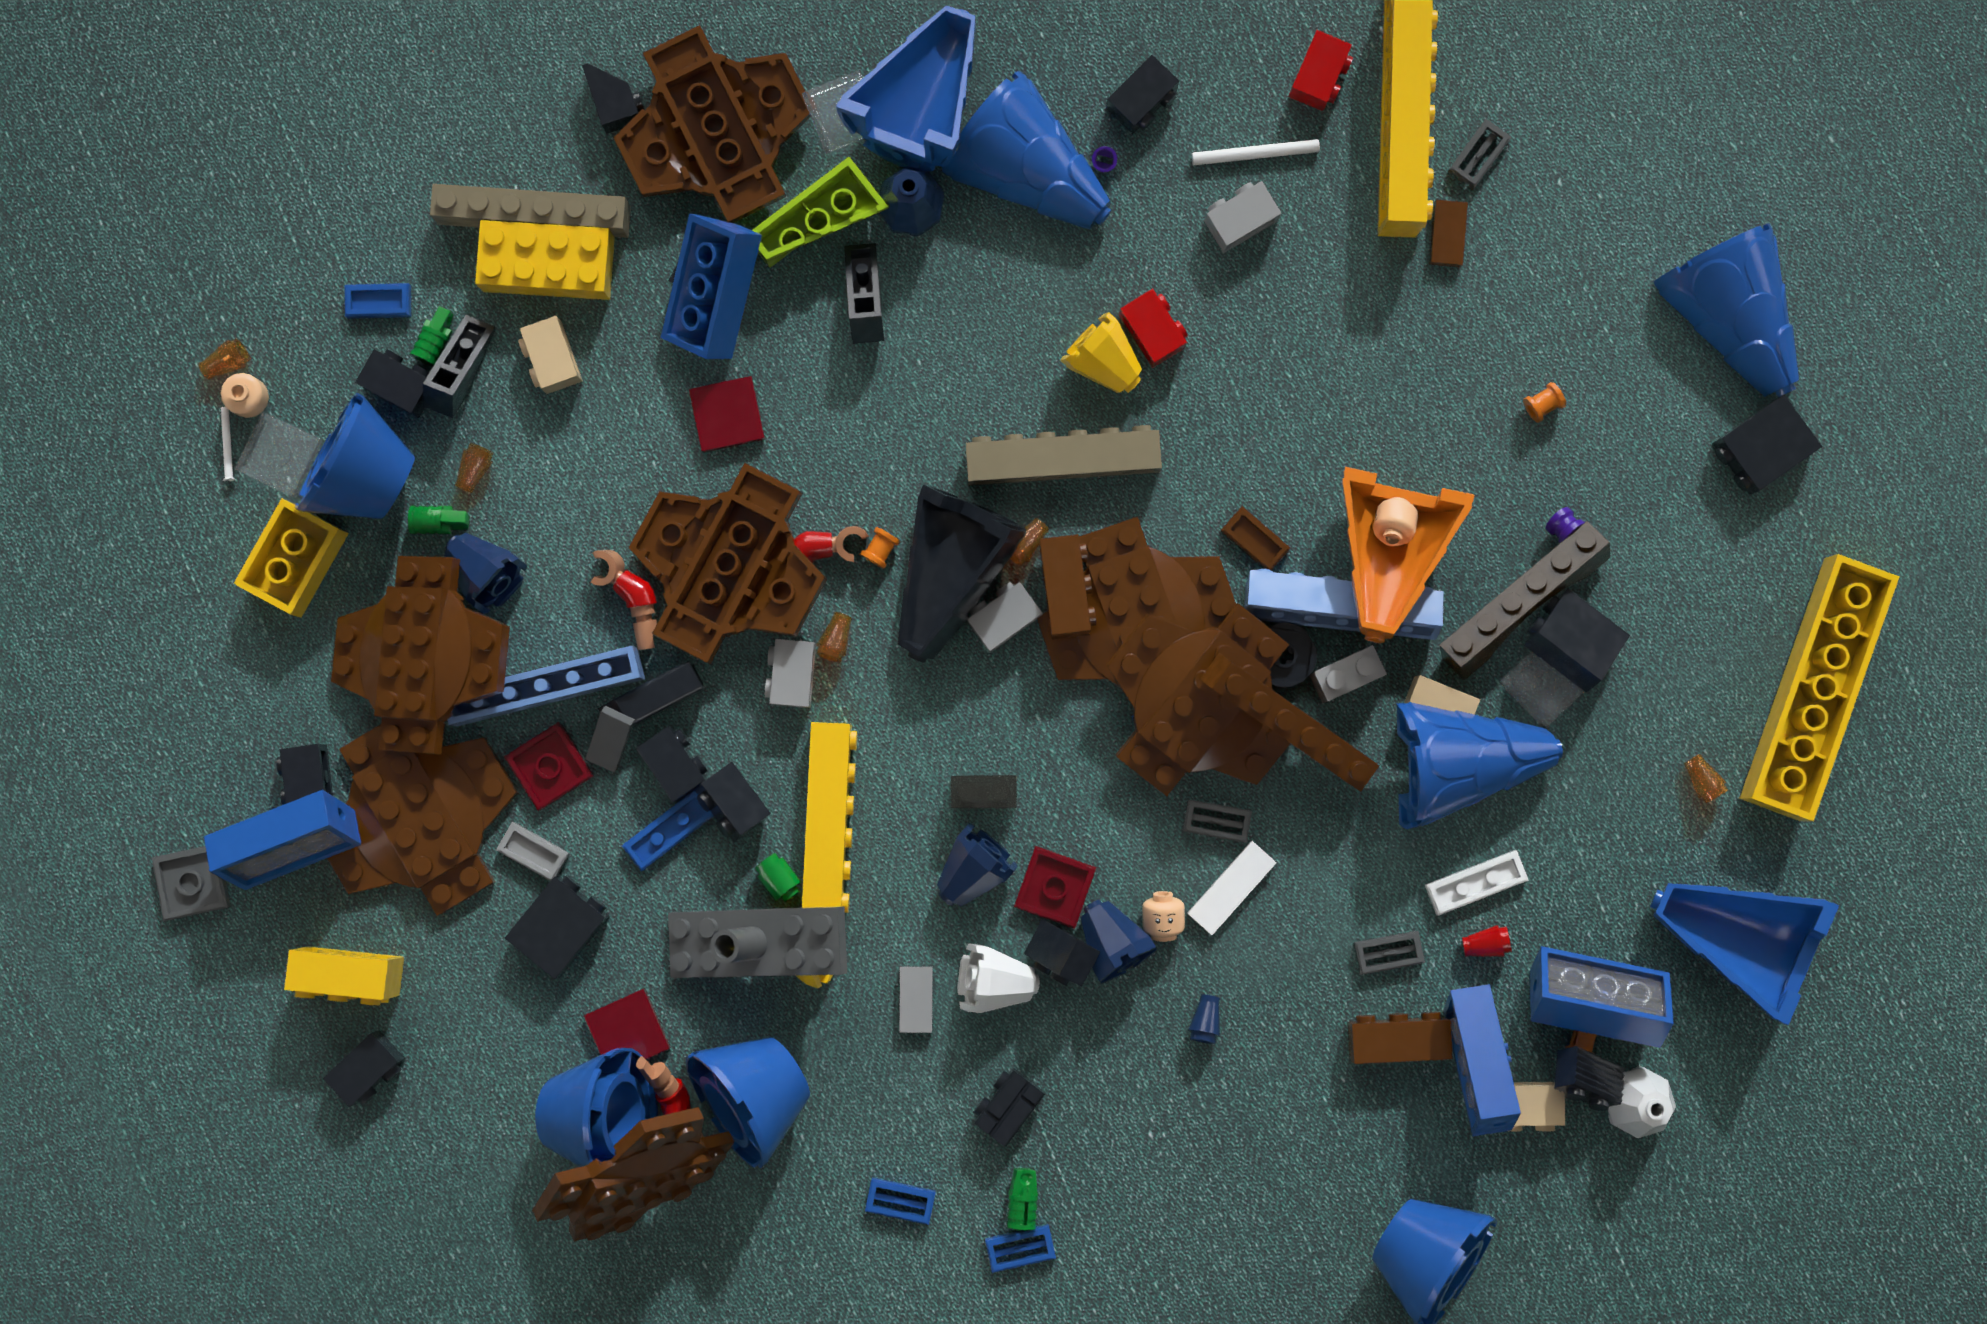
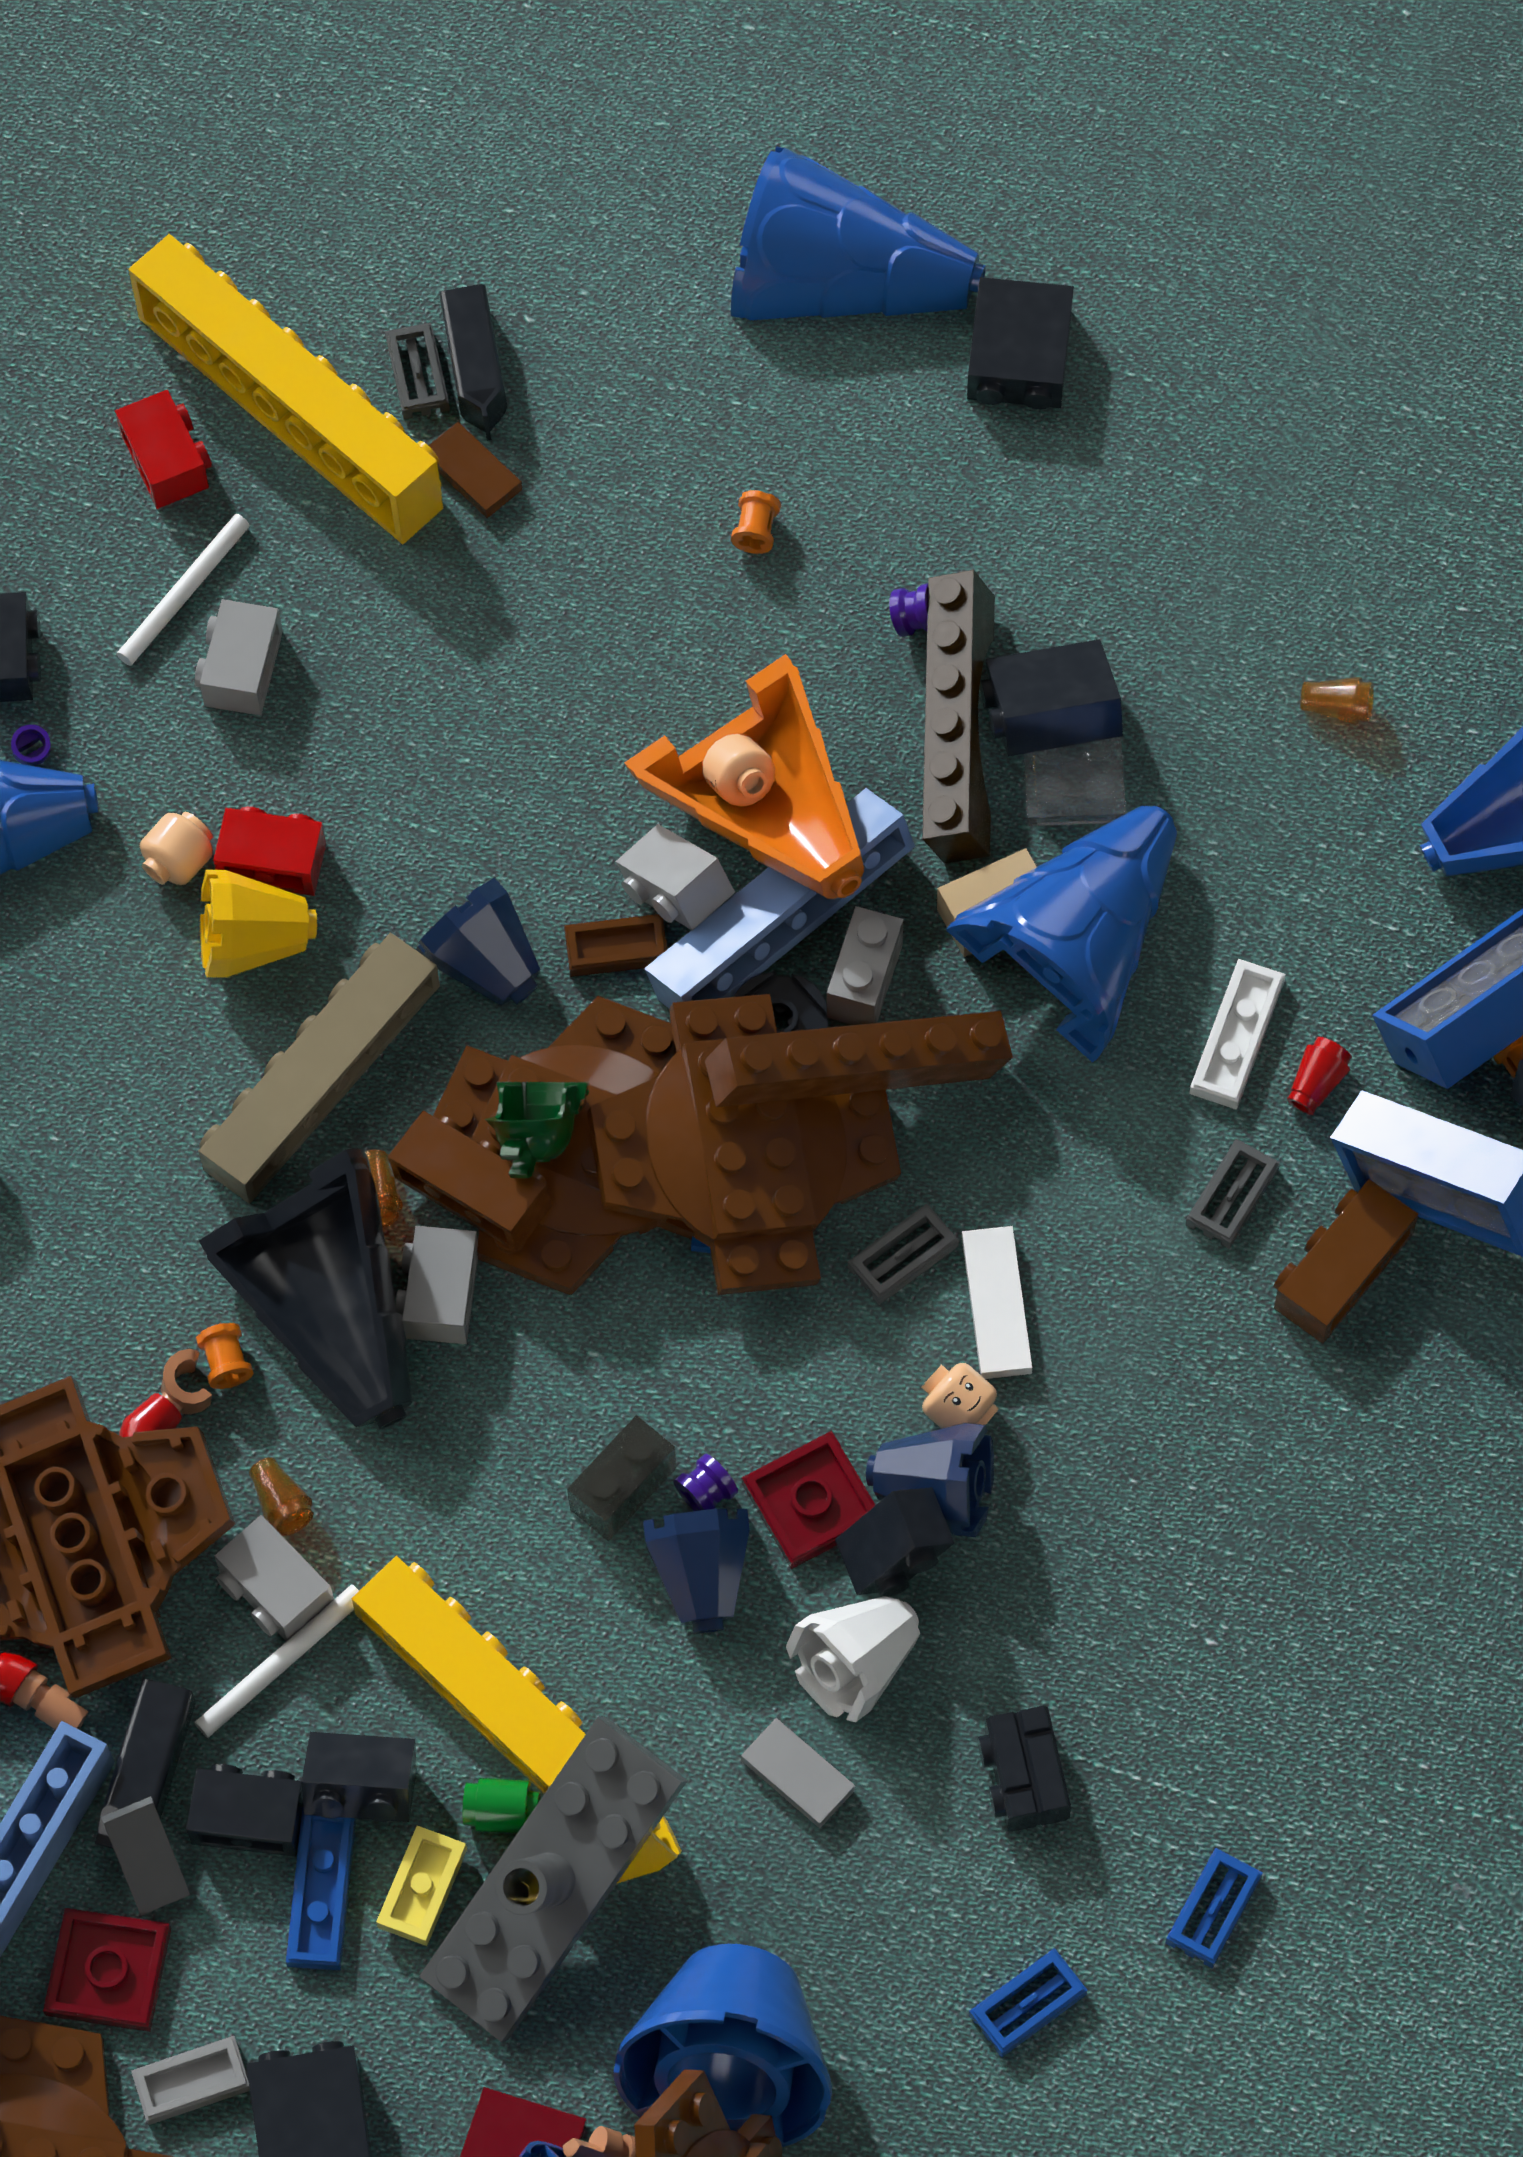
camera: 45 degrees left, 20 degrees down
green hinge [1007,1168,1038,1230] -> none
dark blue cone [1188,994,1220,1044] -> none
yellow brick [1739,554,1899,821] -> none
none -> light nougat head [140,812,213,885]
none -> white bar [194,1584,359,1738]
none -> light yellow plate [376,1825,467,1946]
none -> dark blue cone [416,878,541,1006]
none -> black piece [439,284,507,441]
none -> dark green helmet [485,1082,589,1178]
none -> light grey brick [615,824,735,931]
none -> dark purple wheel [673,1454,738,1511]

